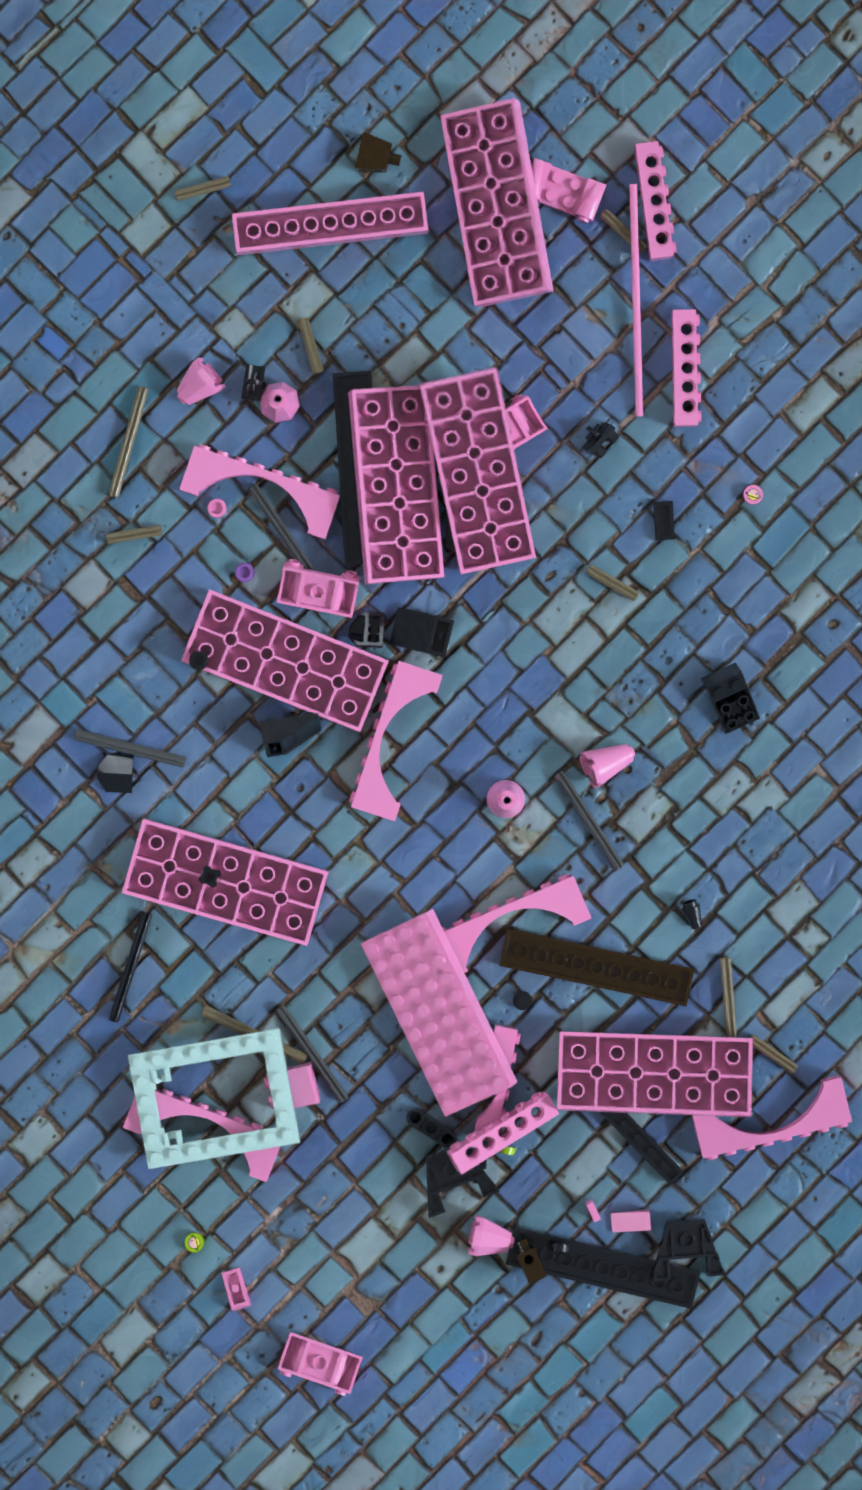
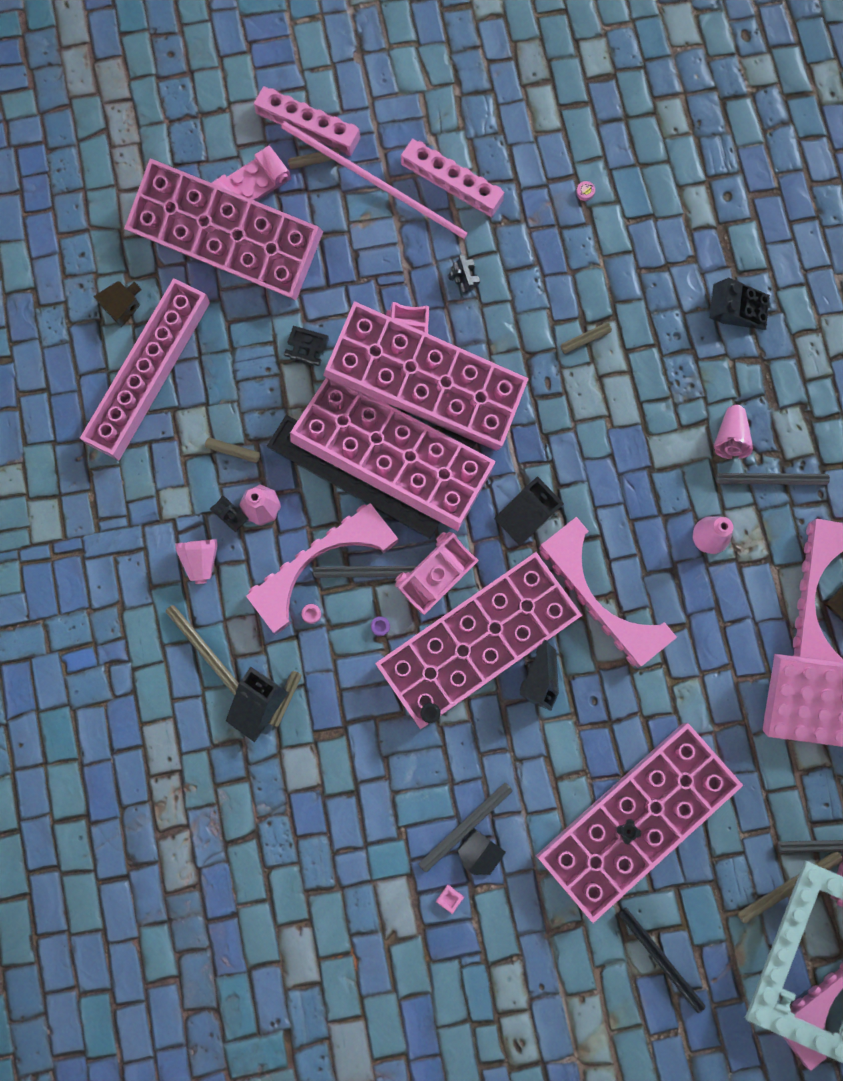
camera: 60 degrees left, 10 degrees down
dark tan axle [175,176,231,201] -> none
black slope [349,612,385,648] -> none
black tile [653,501,675,541] -> none
none -> black slope [226,667,289,742]
none -> black plate [284,325,329,366]
none -> bright pink tile [436,884,464,914]

